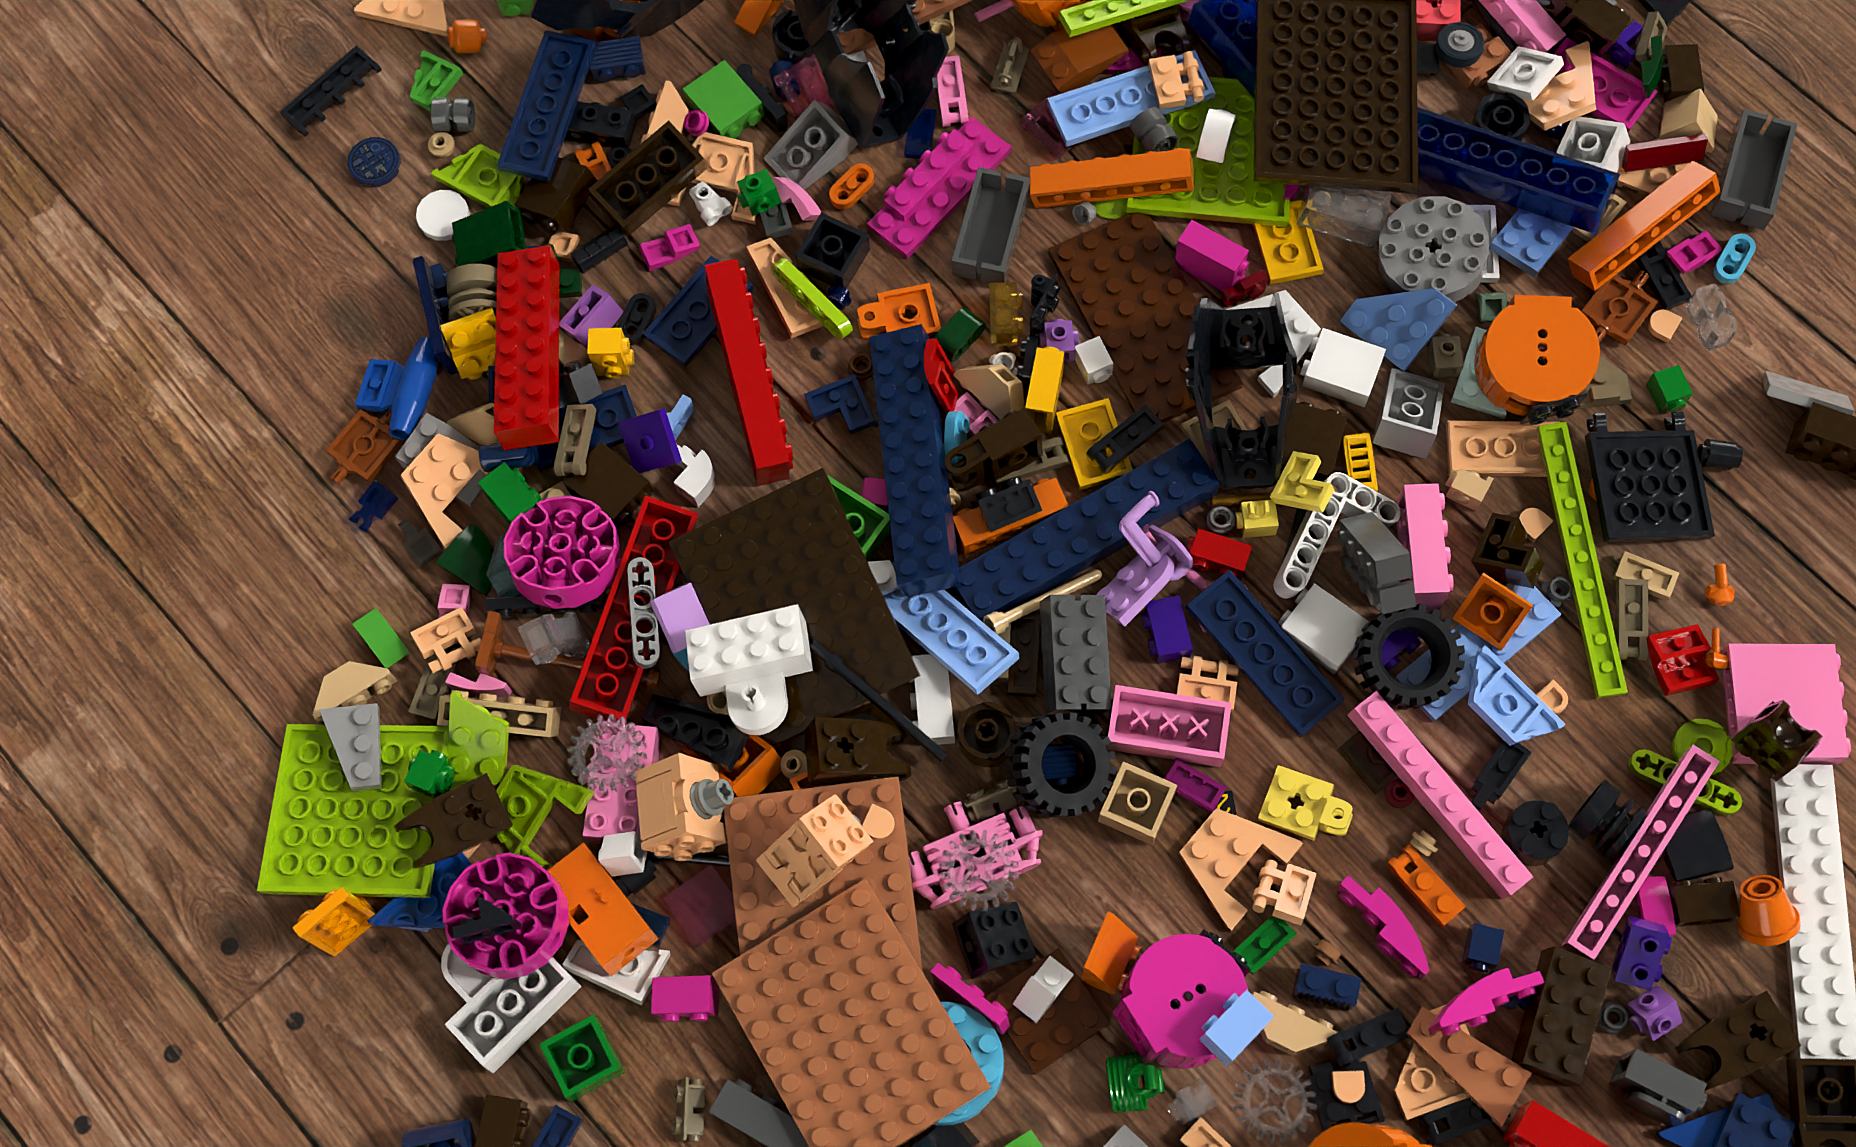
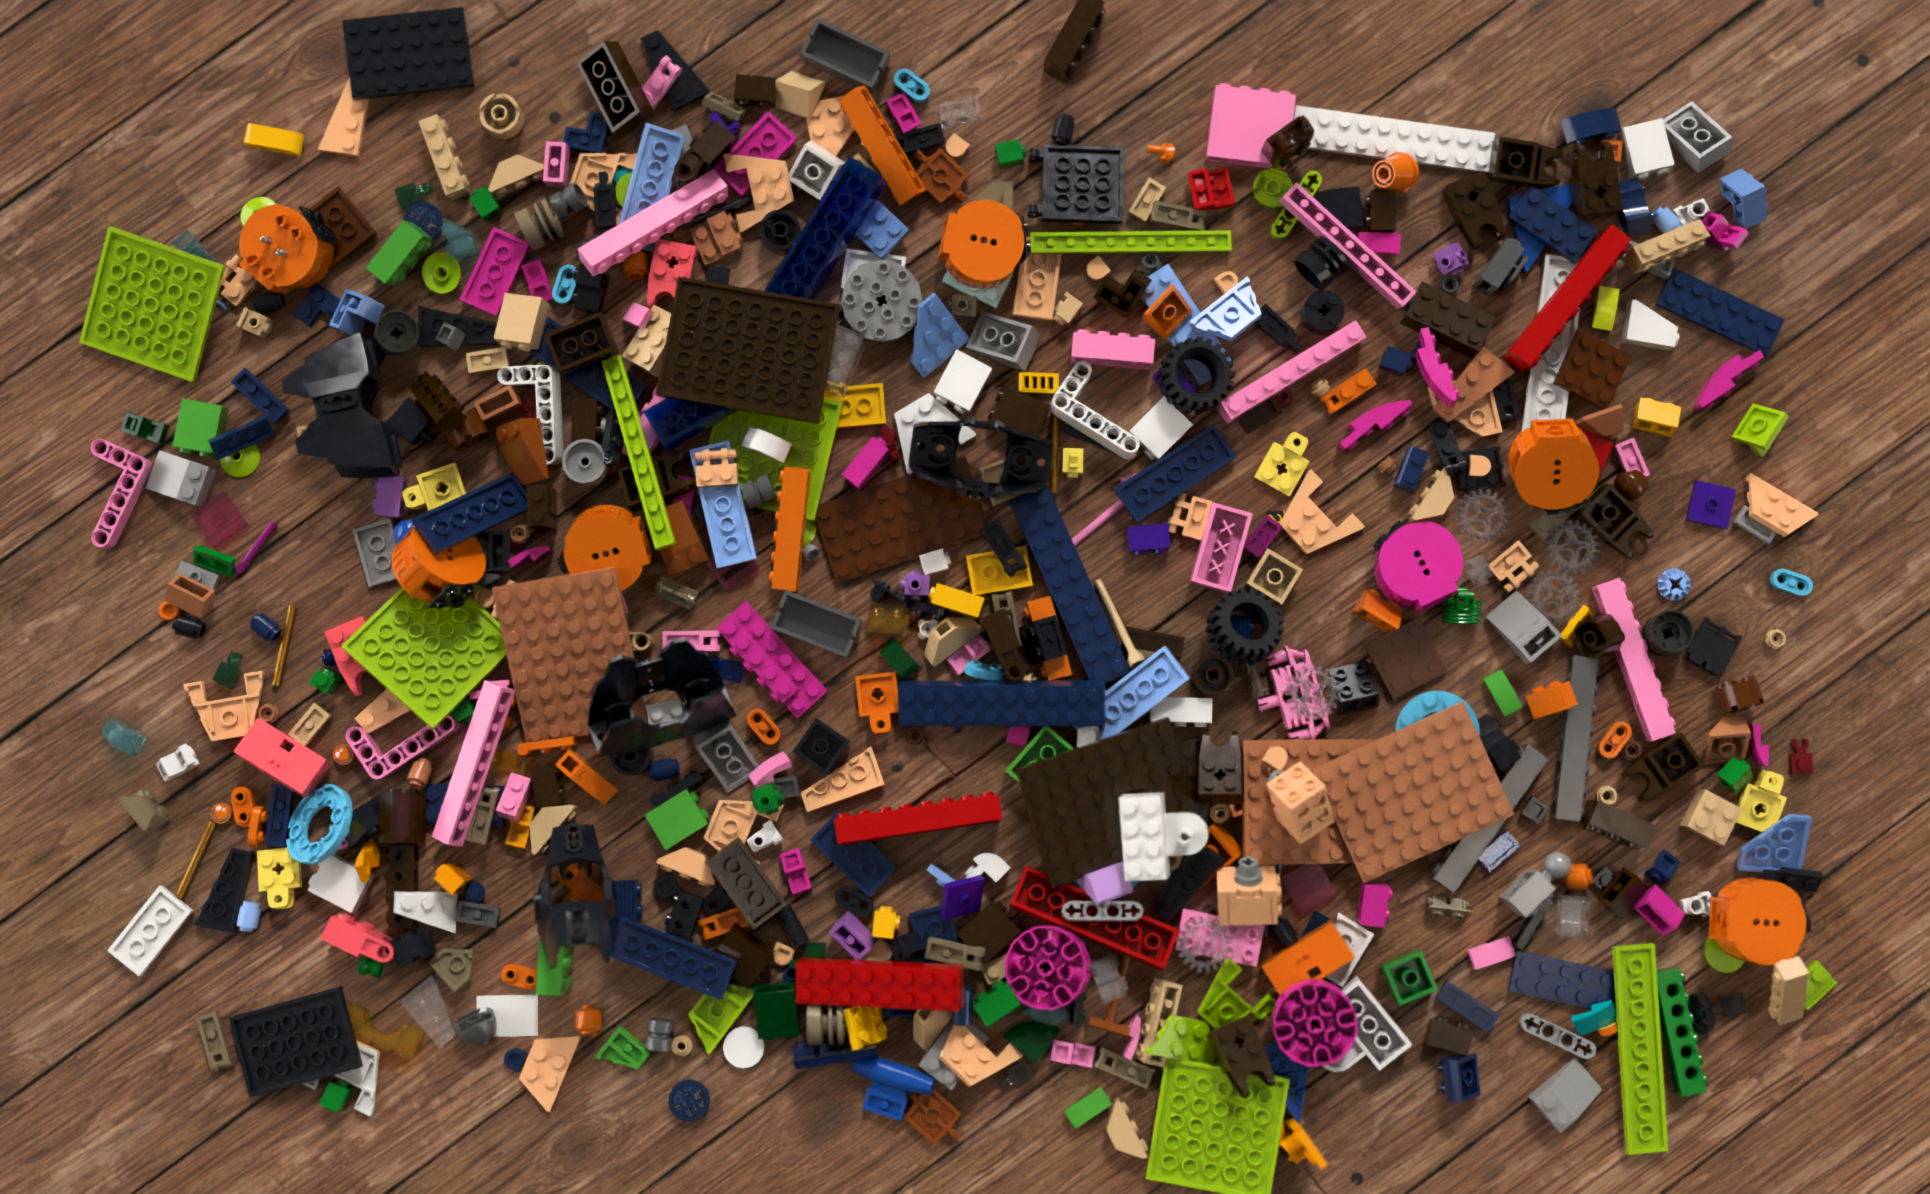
camera: 85 degrees left, 15 degrees up
black hinge [280,45,382,137] -> none
light grey wing [319,703,382,791] -> none
clear blue plate [349,480,398,532] -> none
green brick [404,750,455,798] -> none
light nougat plate [410,607,481,673] -> none
black slope [452,896,522,945] -> none
white brick [598,831,648,876] -> none
dark pink plate [684,110,709,137] -> none
lime beam [771,258,853,340] -> none
clear pink plate [773,54,834,120] -> none
dark blue plate [804,374,876,435] -> none
black bar [810,640,948,762] -> none
clear blue plate [826,286,852,310] -> none
red slope [924,339,959,414] -> none
dark pink plate [930,963,1010,1035] -> none
white slope [1013,956,1074,1023] -> none
dark grey piece [1040,595,1112,715] -> none
lavender plate [1097,491,1193,627] -> none
red brick [1186,528,1252,580] -> none
light blue brick [1199,990,1274,1067] -> none
light grey plate [1206,506,1235,534] -> none
green plate [1232,916,1297,976] -> none
light nougat plate [1252,860,1316,926] -> none
light yellow plate [1270,451,1334,513] -> none
dark grey piece [1337,512,1416,614] -> none
black wheel [1435,22,1484,68] -> none
sand green slope [1476,291,1507,322] -> none
white plate [1487,46,1564,101] -> none
dark purple brick [1611,916,1672,991] -> none
dark red tile [1622,134,1708,172] -> none
dark green slope [1641,35,1663,99] -> none
orange hand [1705,628,1729,670] -> none
light grey tile [1762,371,1854,415] -> none

